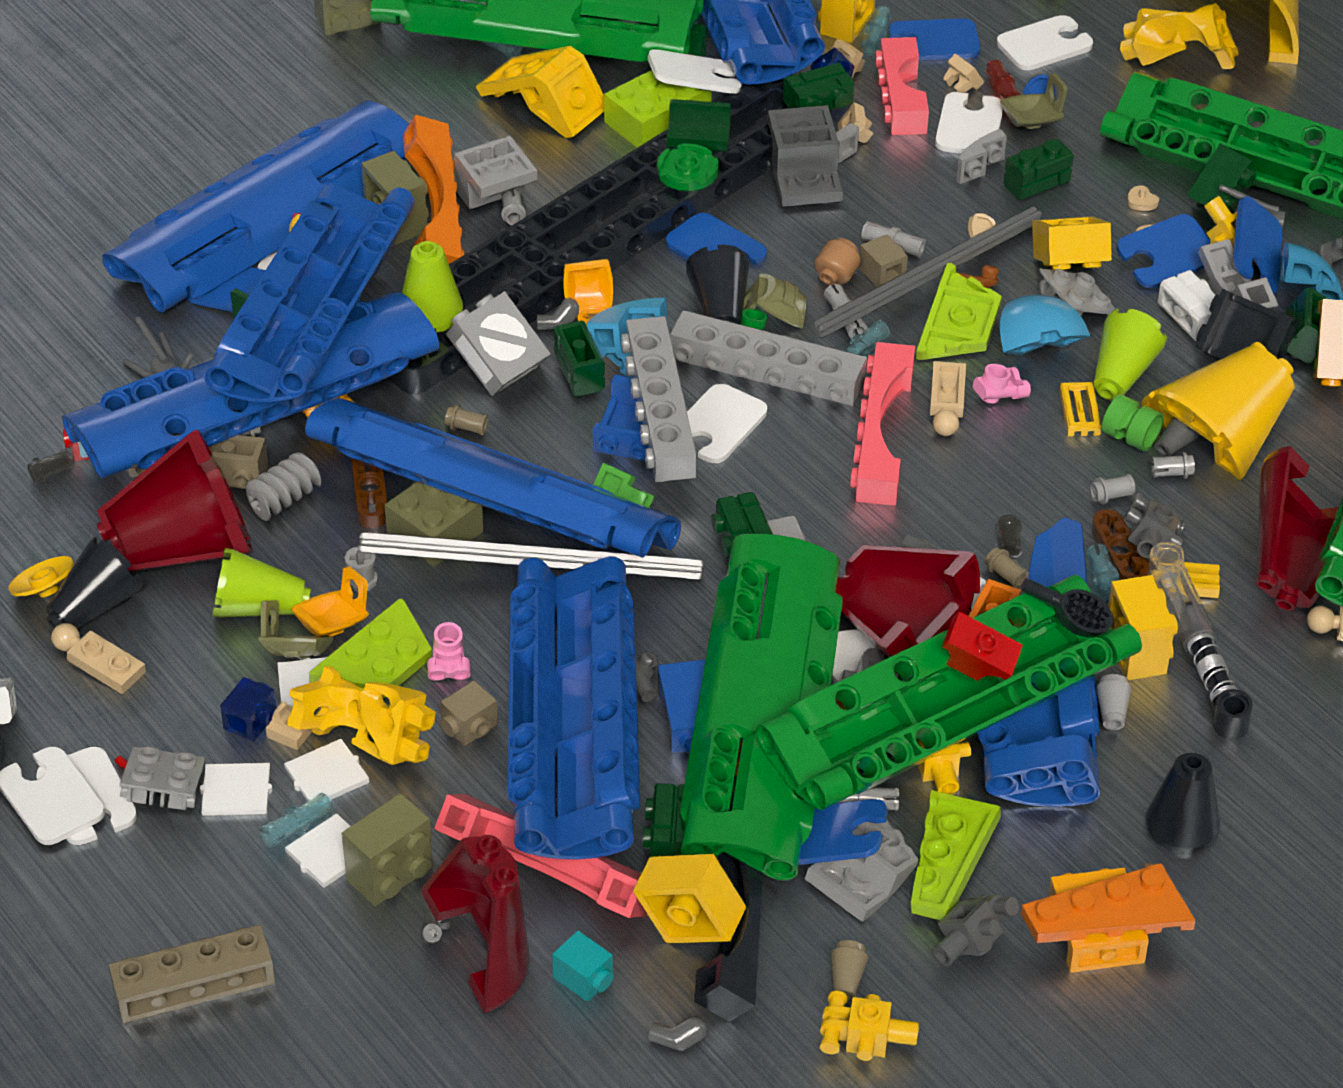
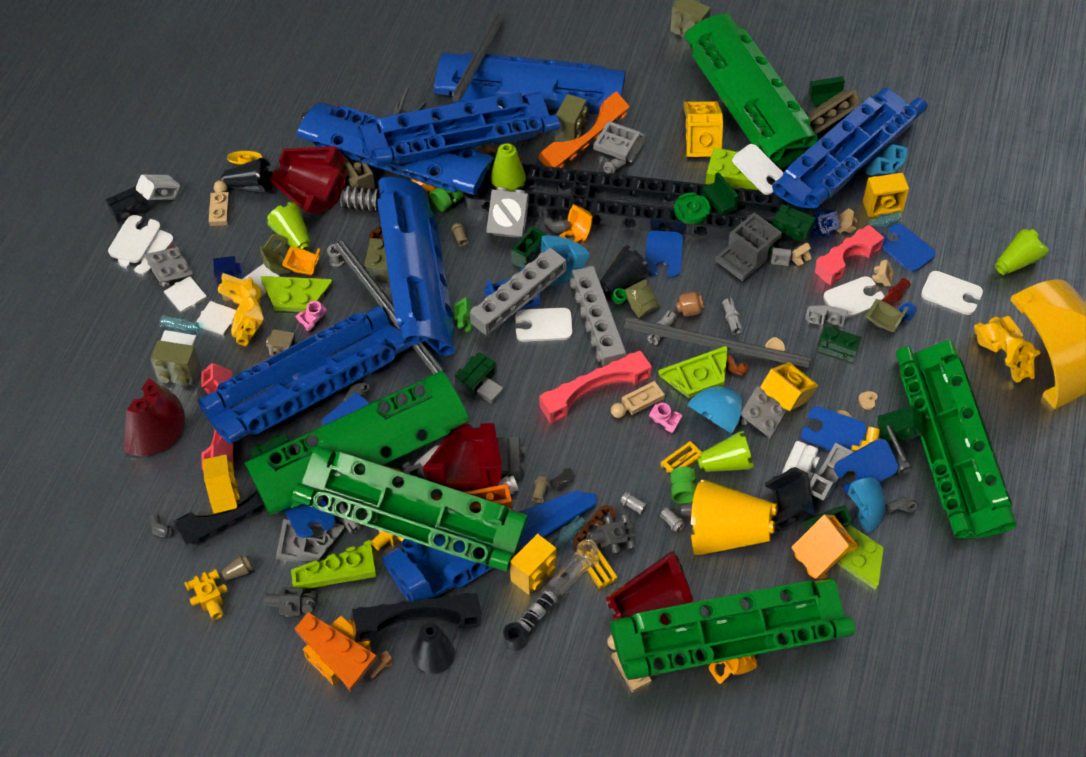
camera: 55 degrees right, 10 degrees up
dark tan brick [108,925,275,1024] -> none
teal brick [552,931,614,1002] -> none
clear light blue pin [844,320,890,359] -> none
dark tan brick [859,235,908,287] -> none
red brick [942,611,1023,681] -> none
black piece [1020,578,1113,638] -> none
light grey cone [1096,674,1132,730] -> none
none -> black arch [351,593,482,642]
none -> bright green wheel [429,187,463,212]
none -> dark grey axle [452,13,504,102]

